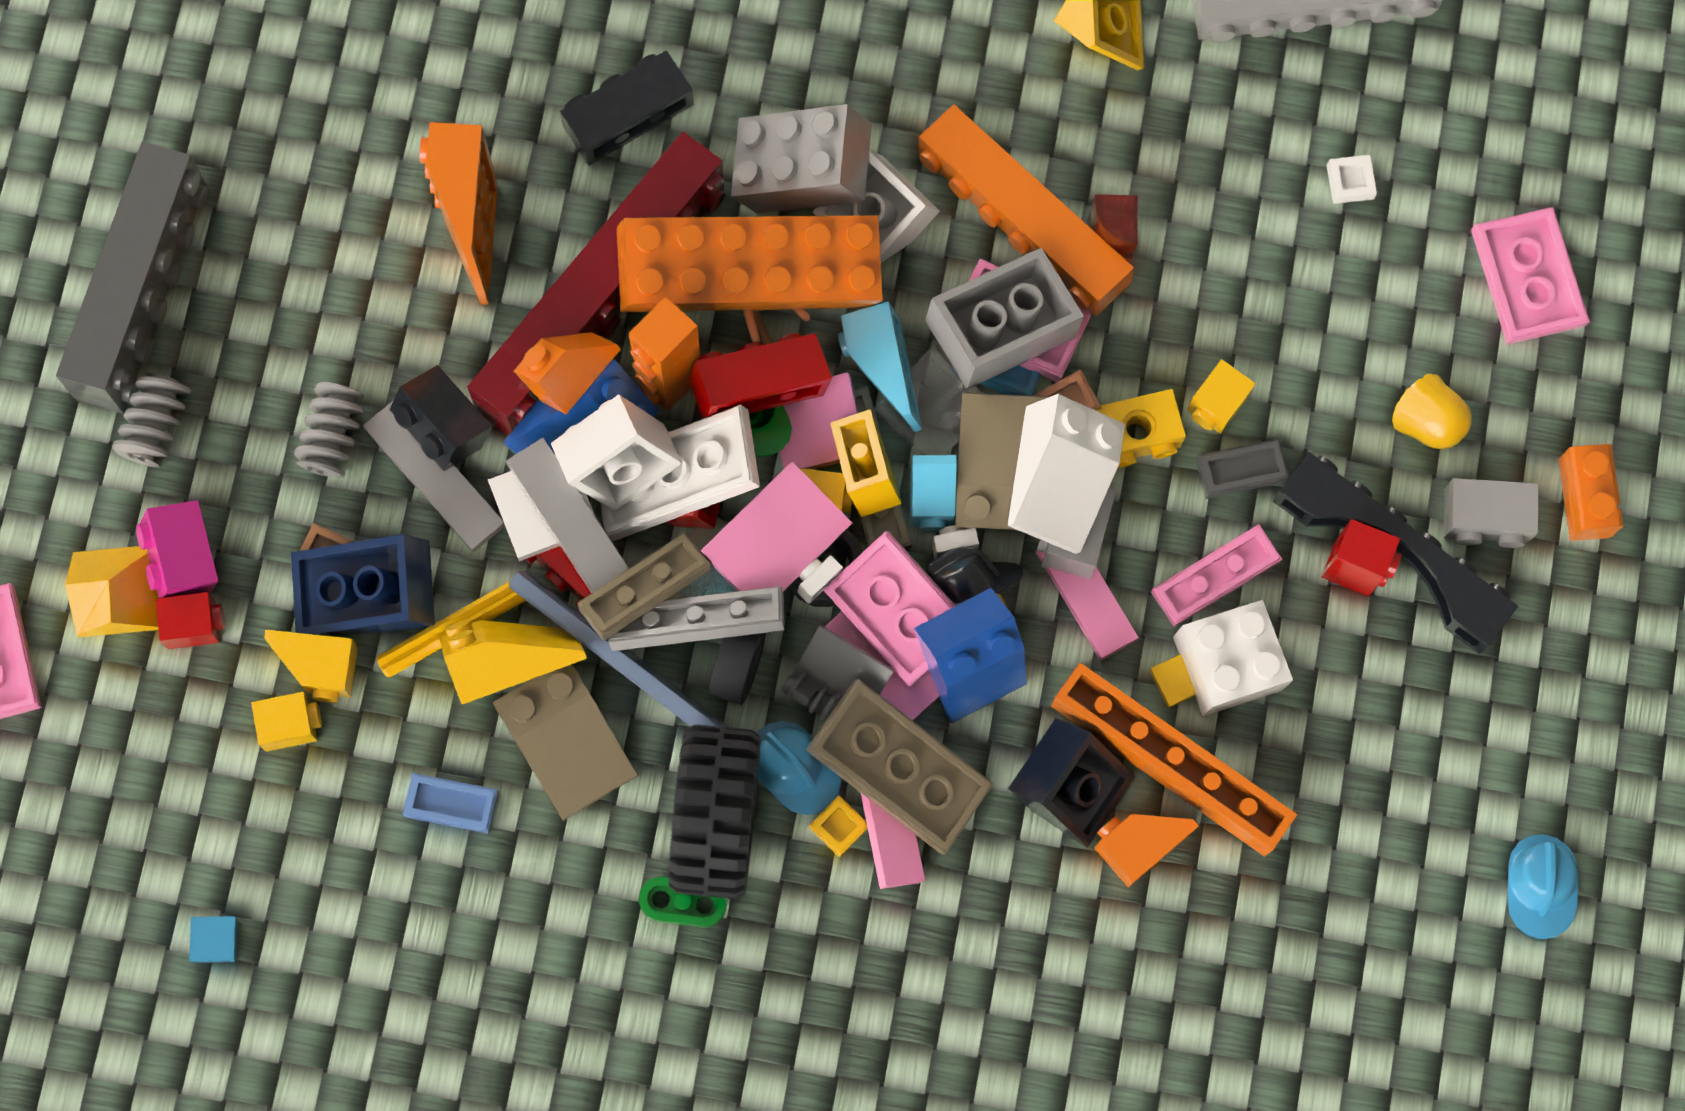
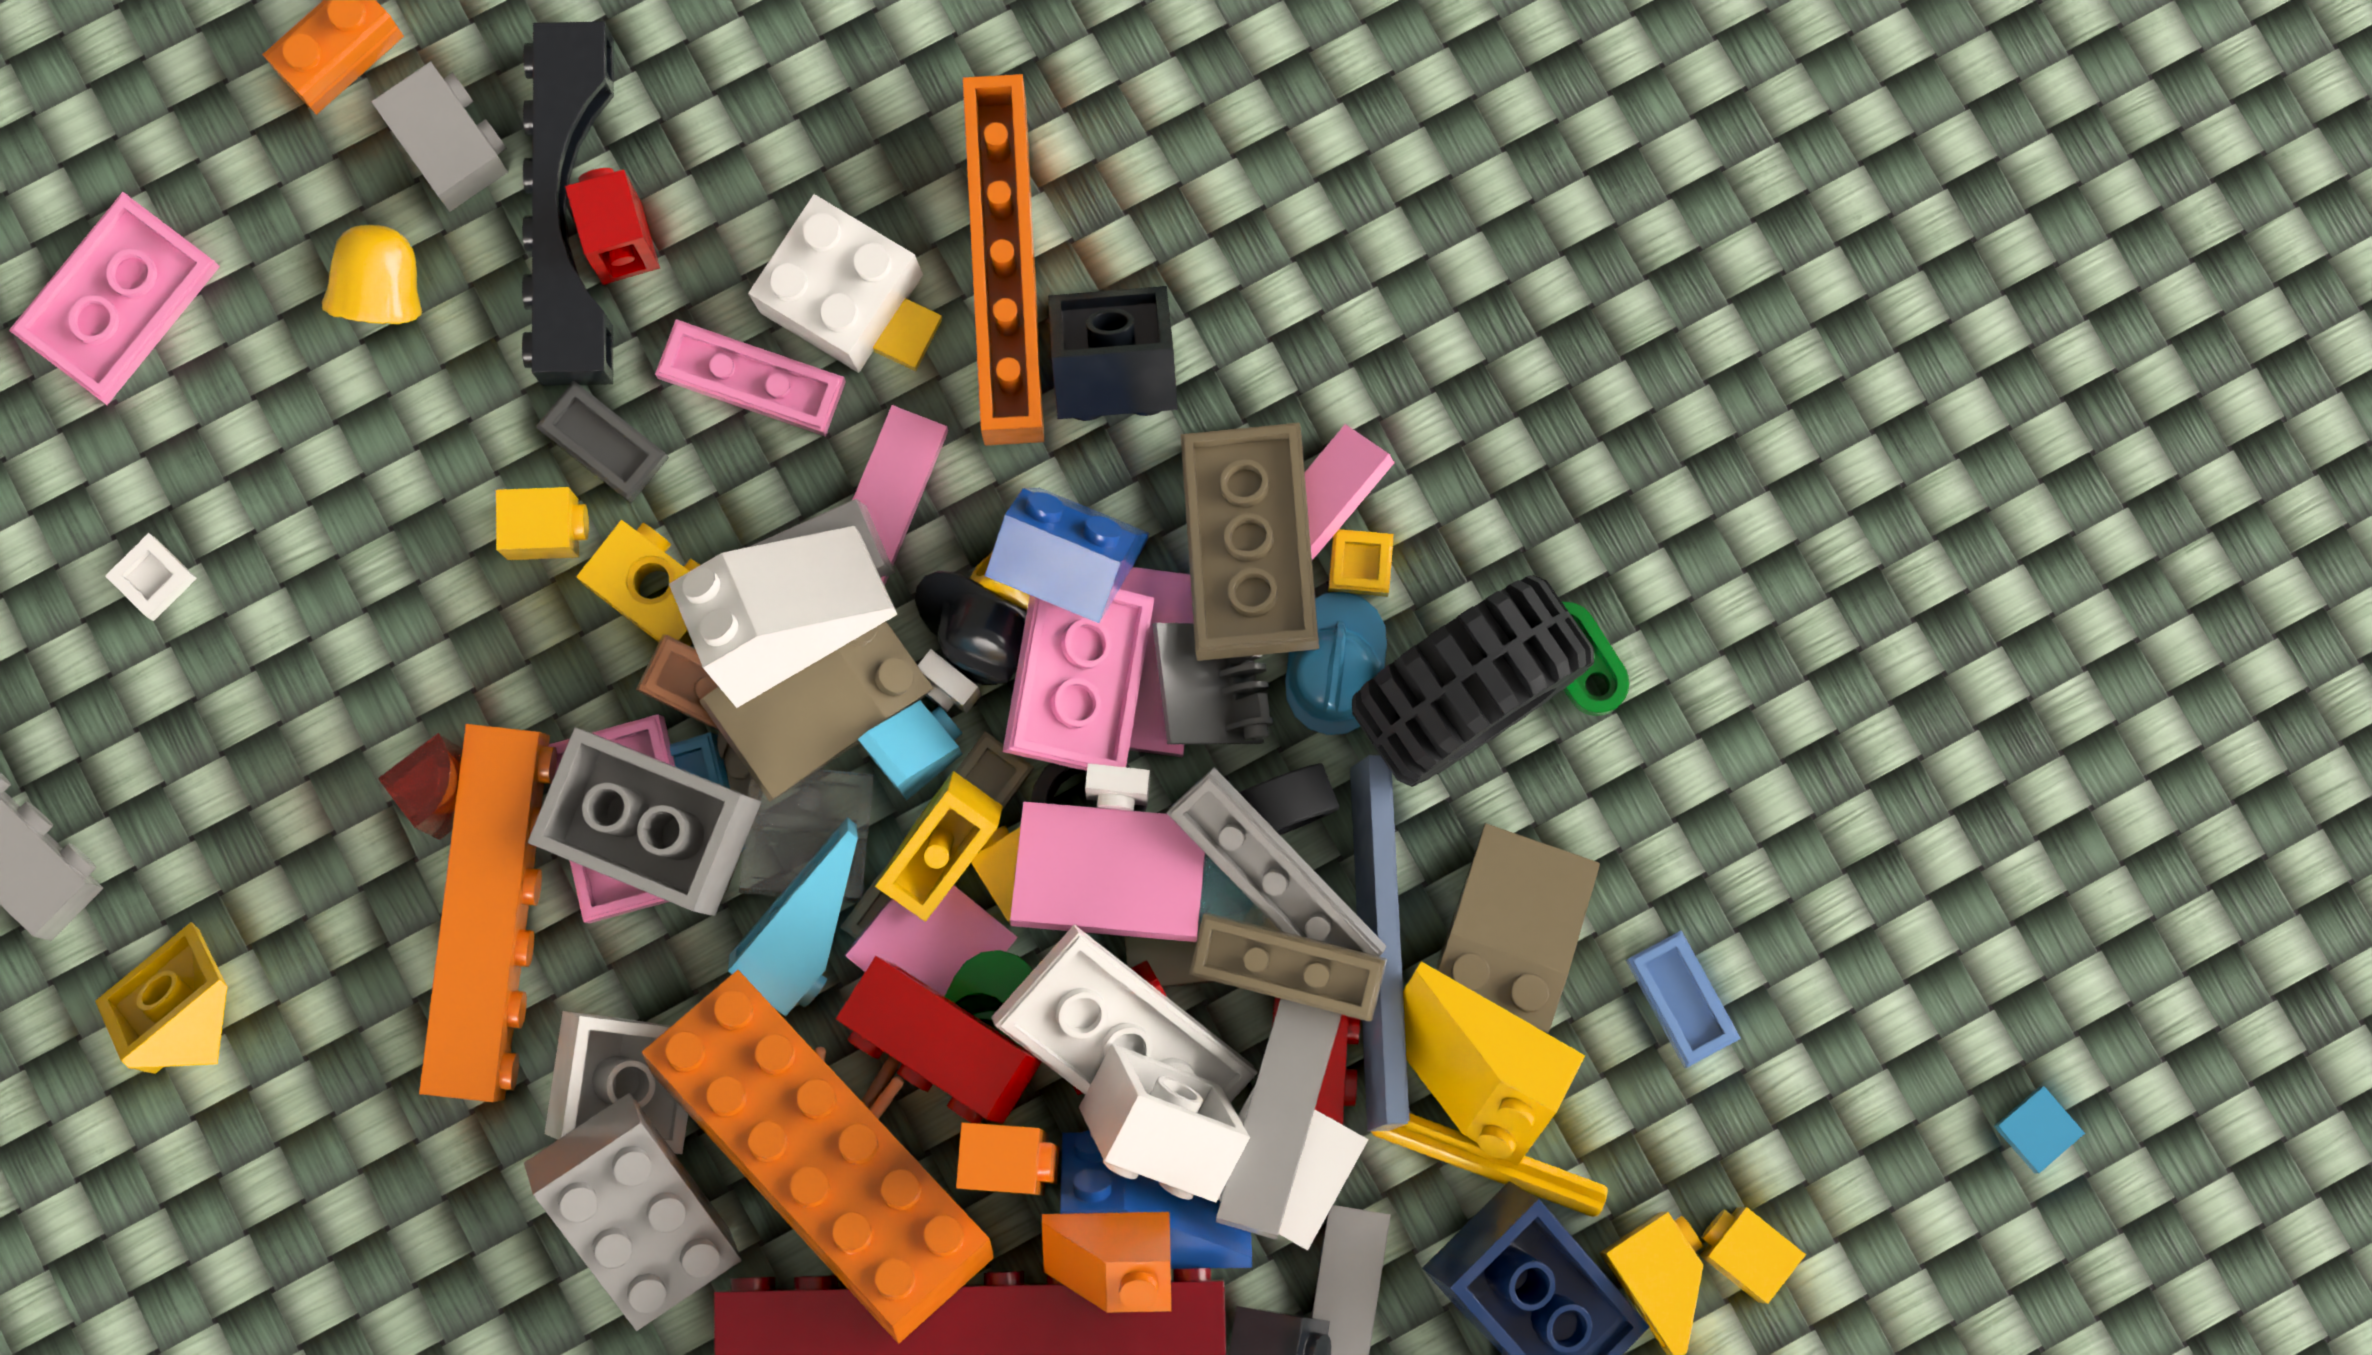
camera: 125 degrees left, 5 degrees up
orange slope [1094,814,1199,888] -> none

